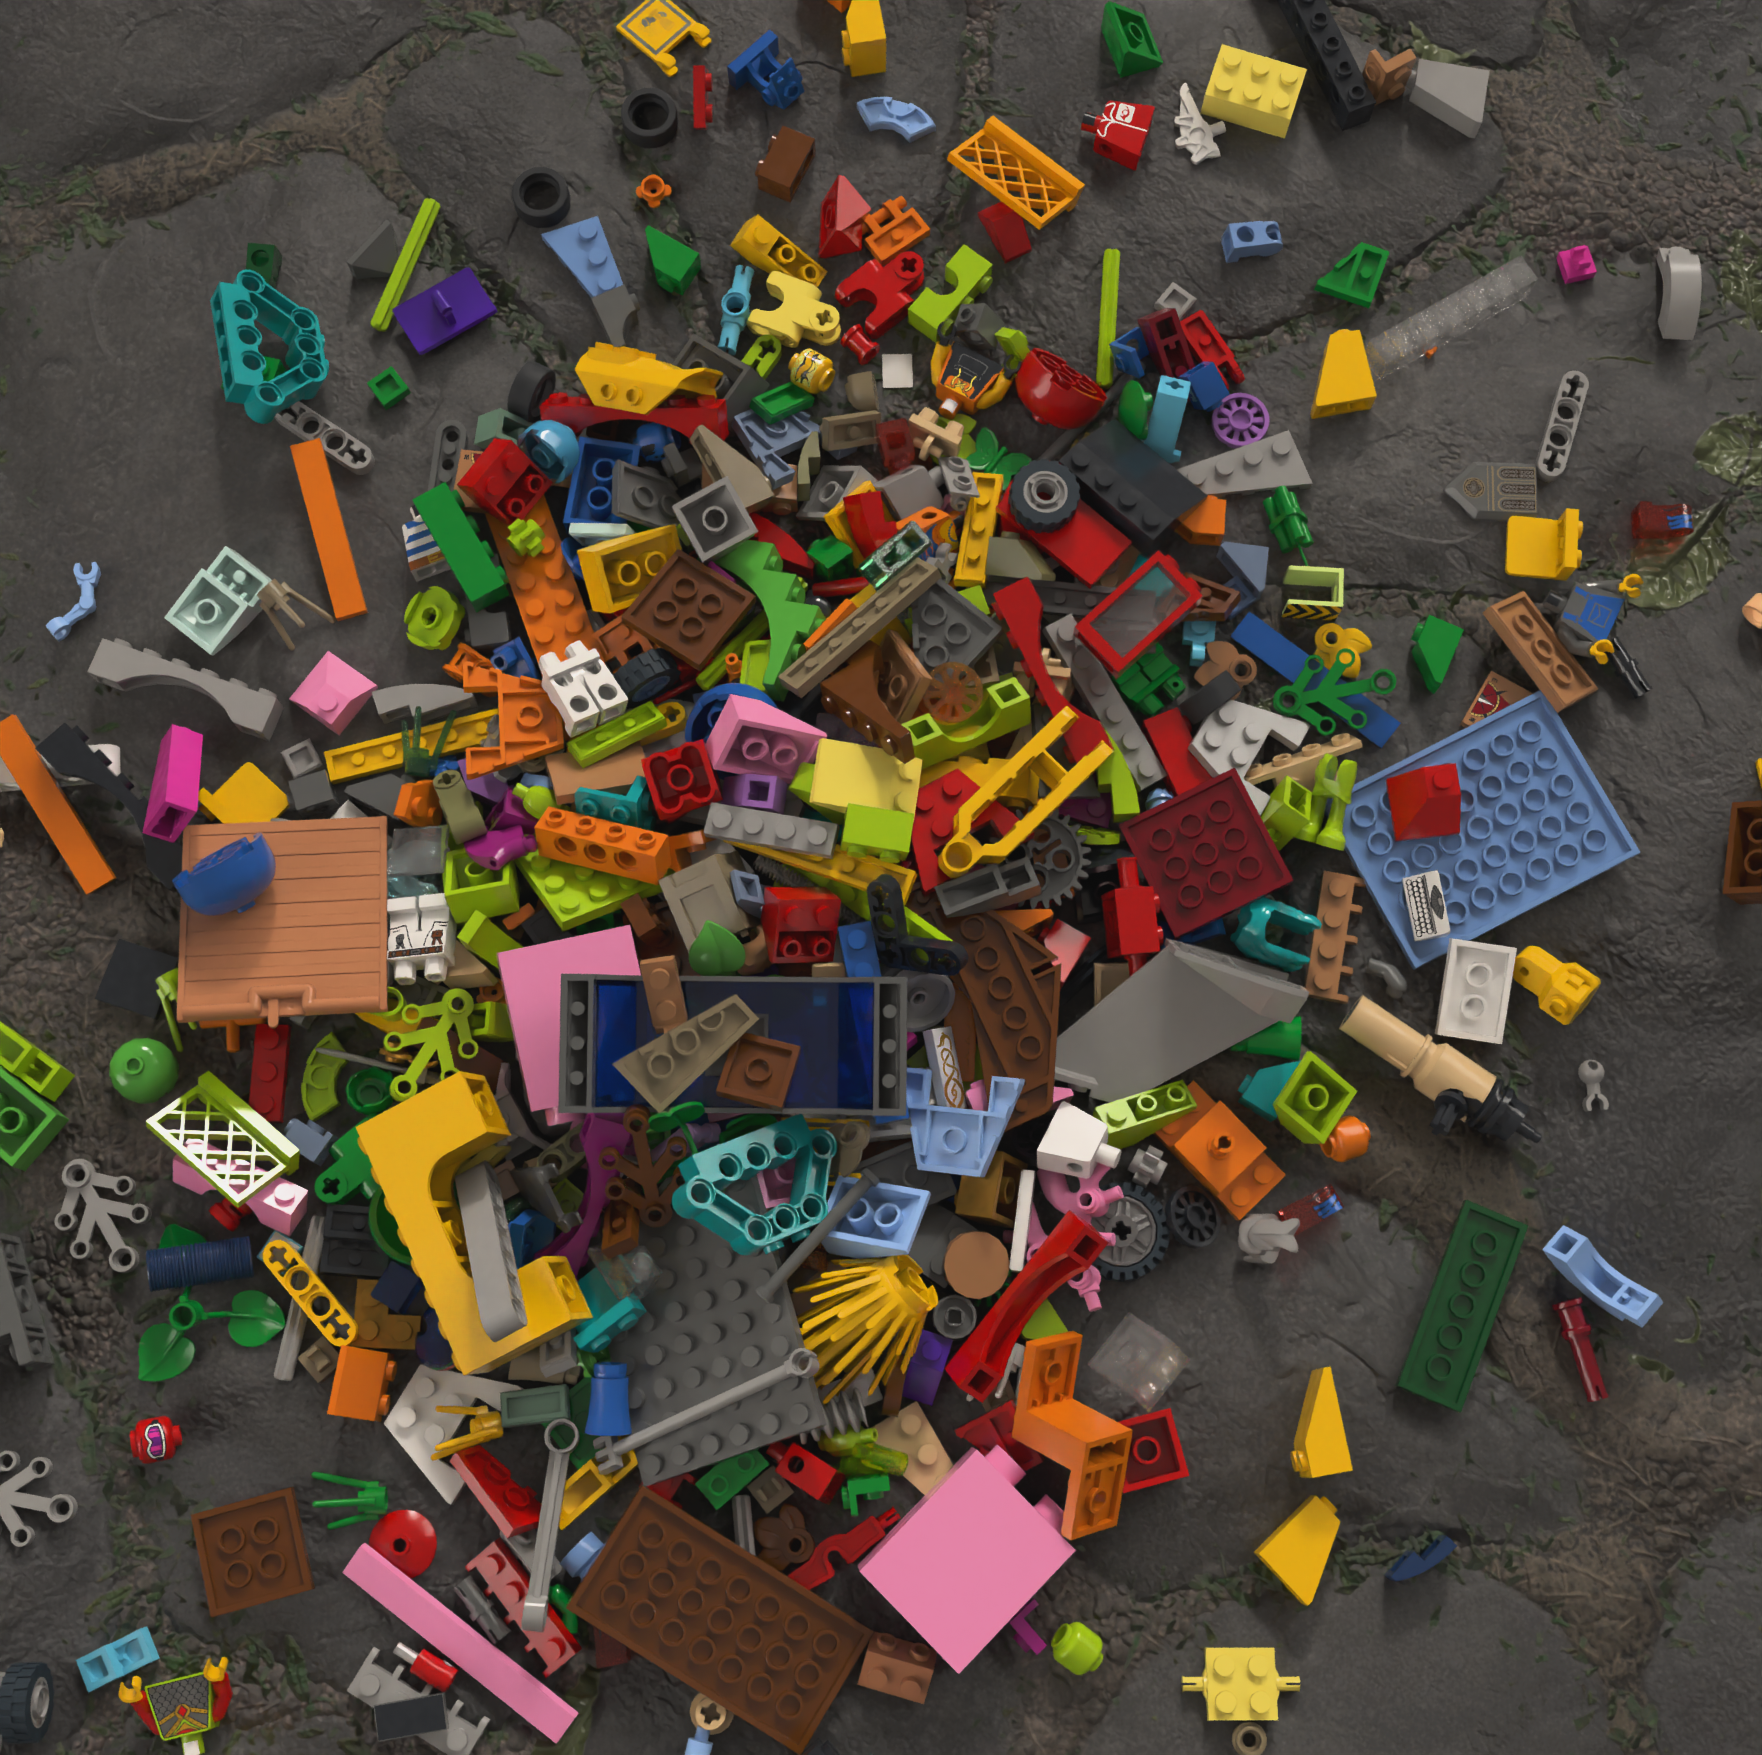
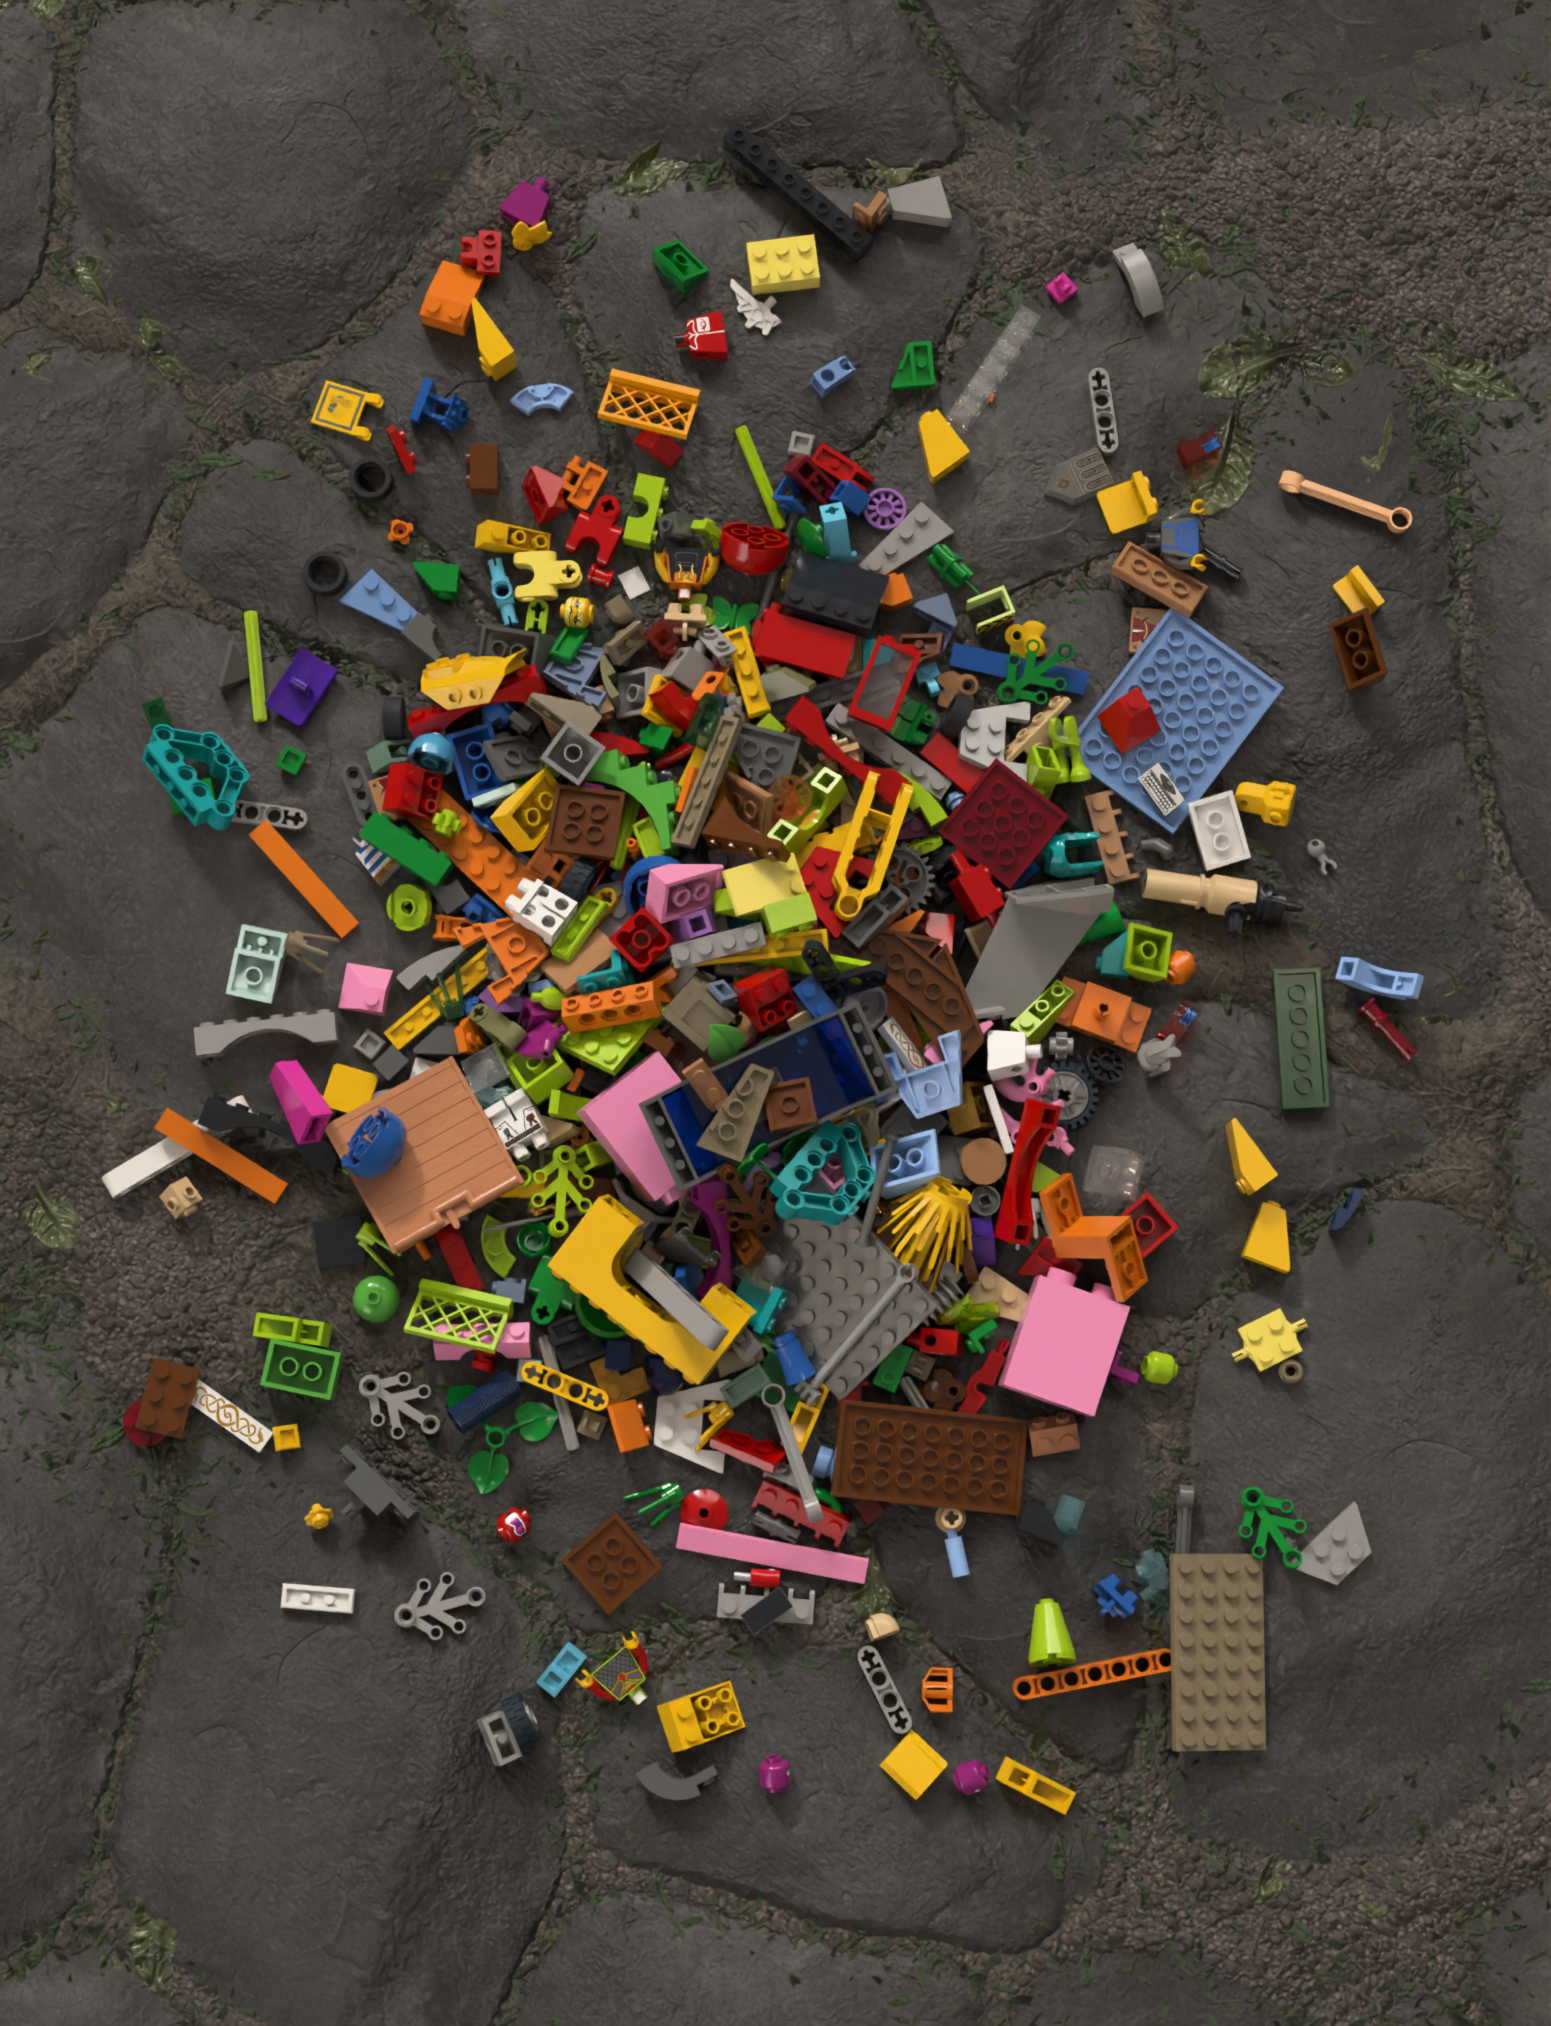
camera: 25 degrees left, 5 degrees up
light blue piece [46,562,101,642] -> none
black wheel [1008,459,1080,534] -> none
green slope [1410,615,1464,693] -> none

